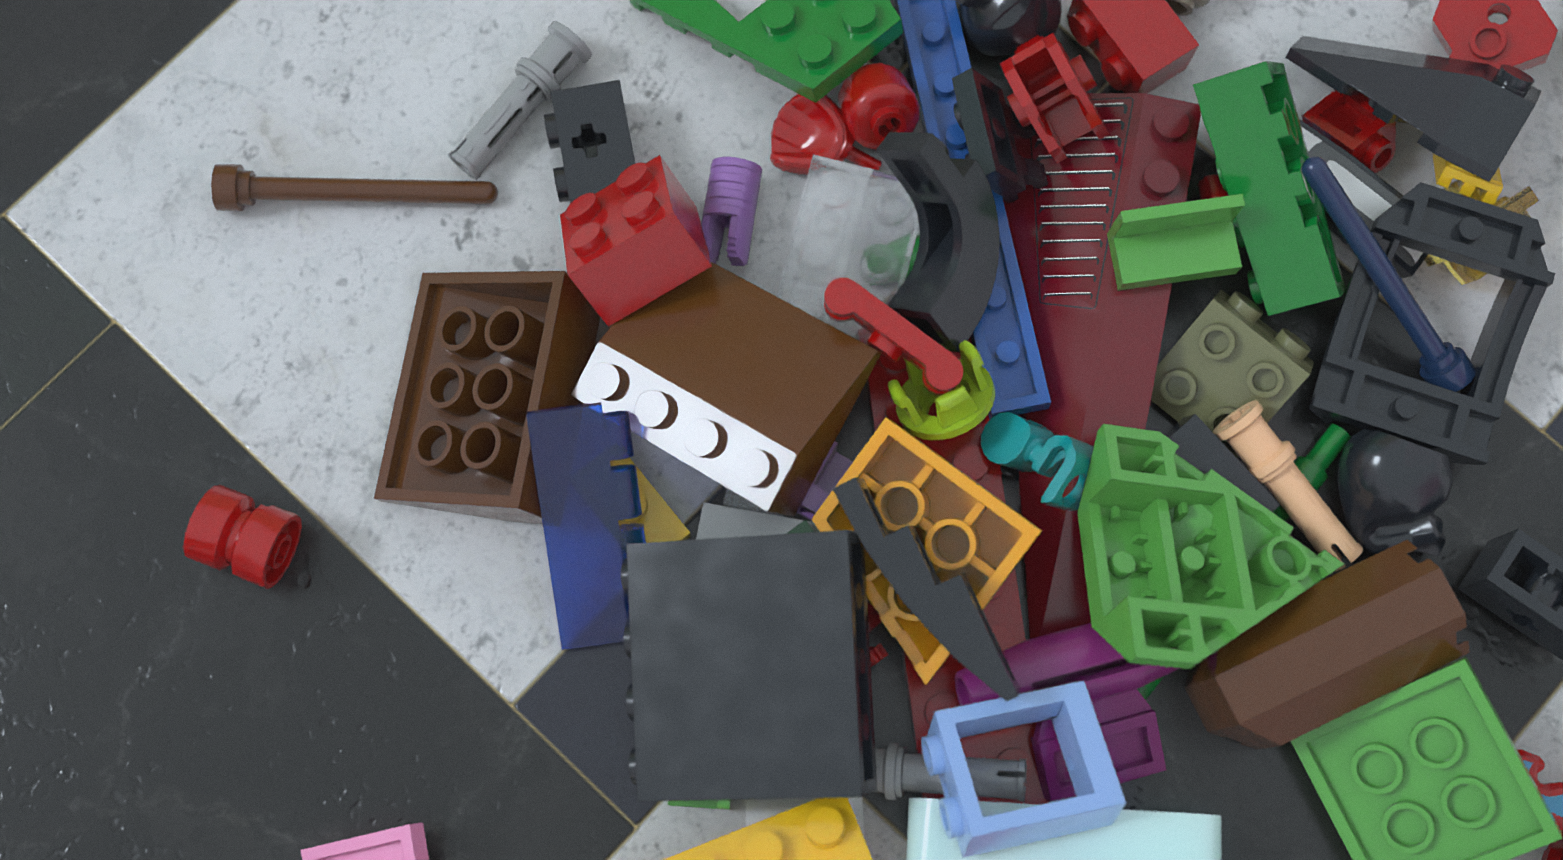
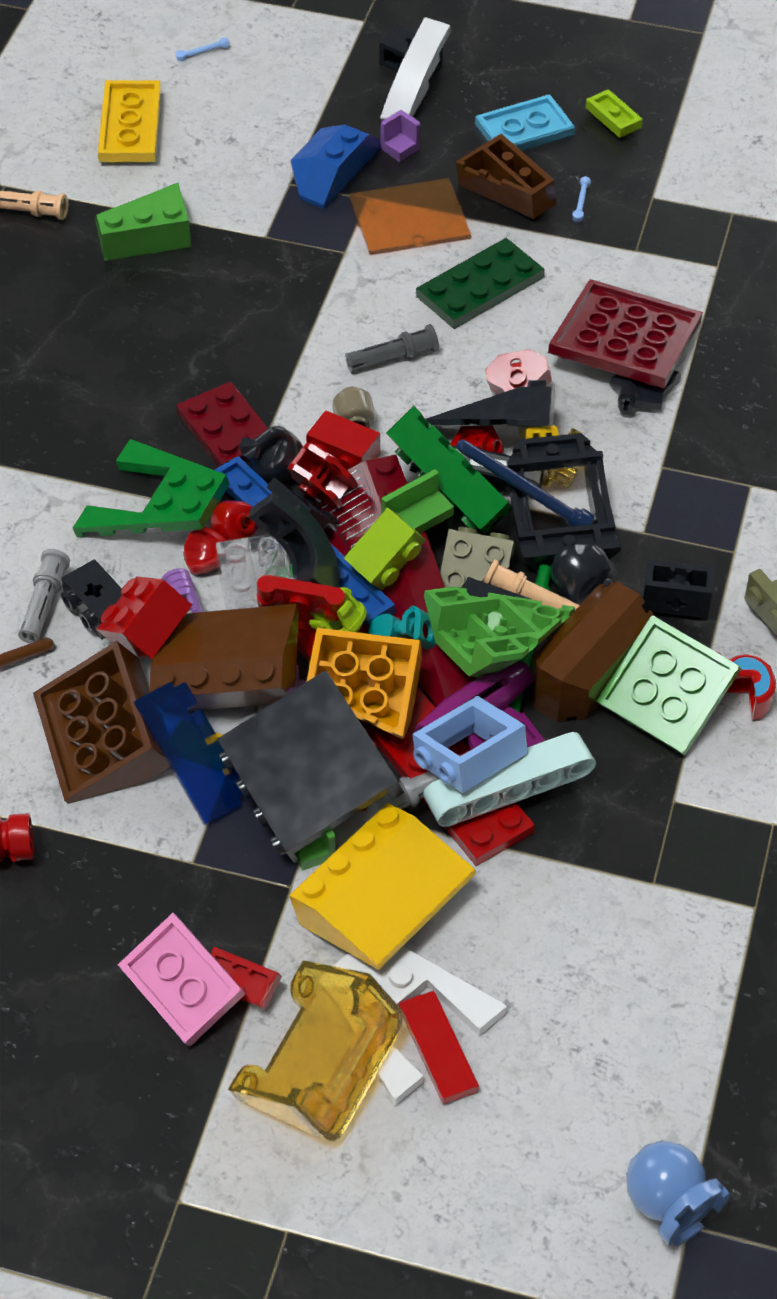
camera: 25 degrees left, 25 degrees down
black slope [832,477,1021,702] -> none
none -> lime brick [344,507,426,590]

